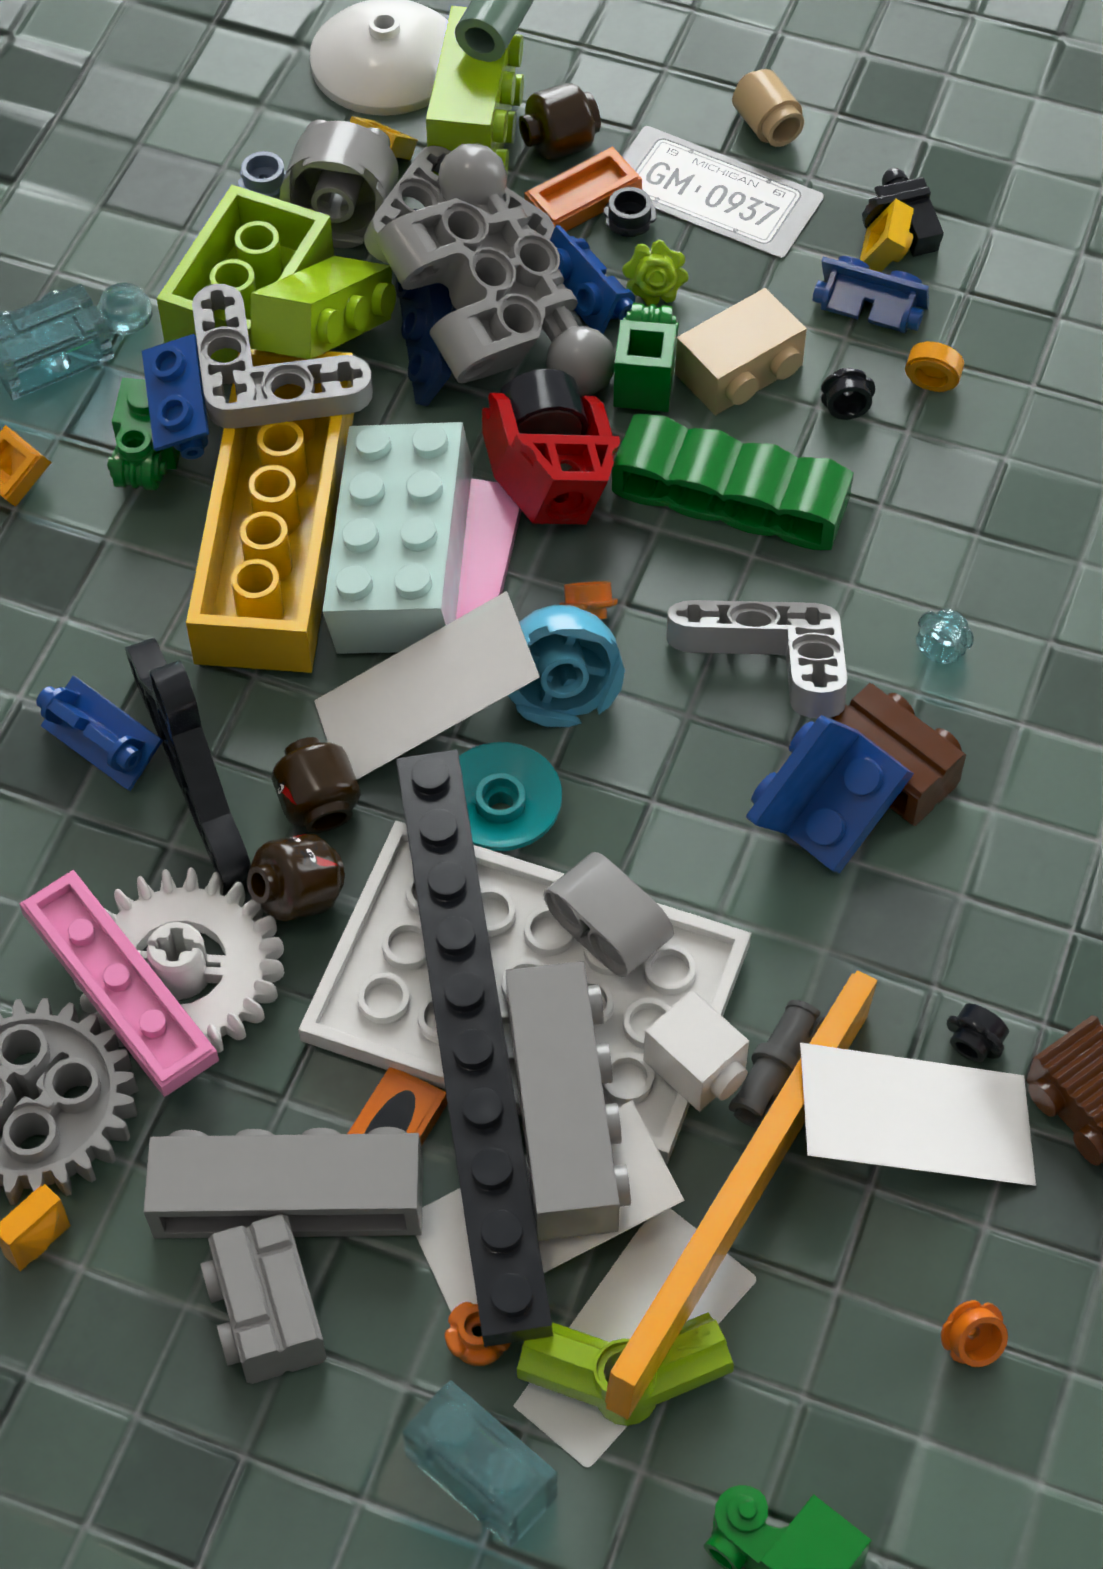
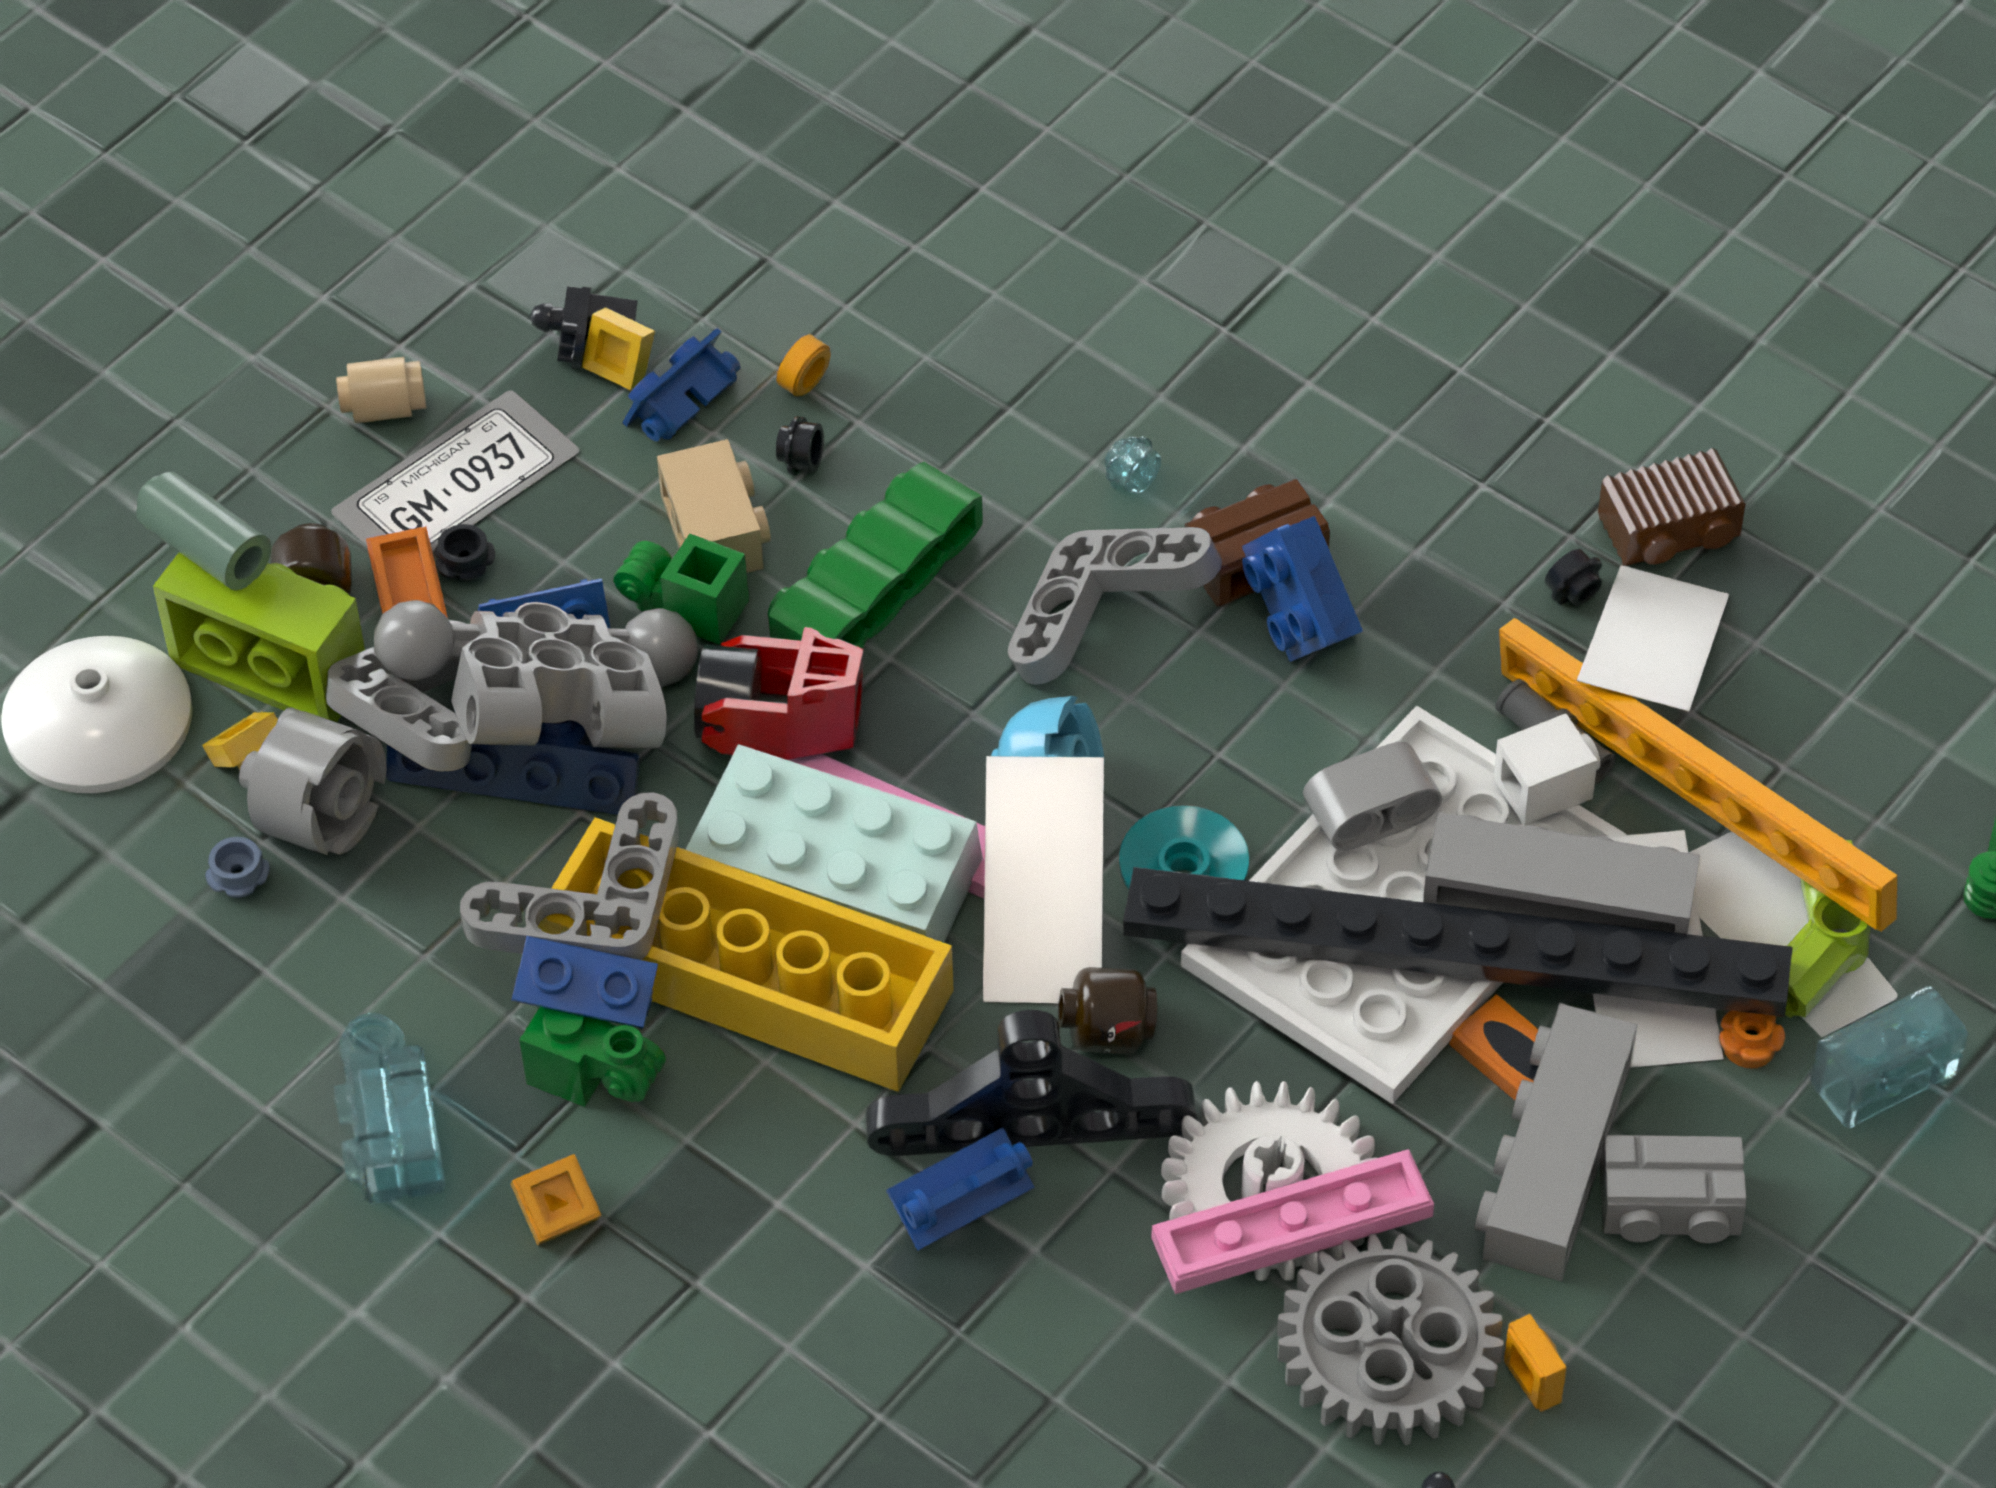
camera: 70 degrees left, 5 degrees down
lime brick [156,185,334,363] -> none
dark brown head [247,834,345,921] -> none
lime brick [251,256,396,359] -> none
orange plate [559,581,618,619] -> none
lime plant [622,240,689,306] -> none
orange plate [941,1300,1008,1367] -> none

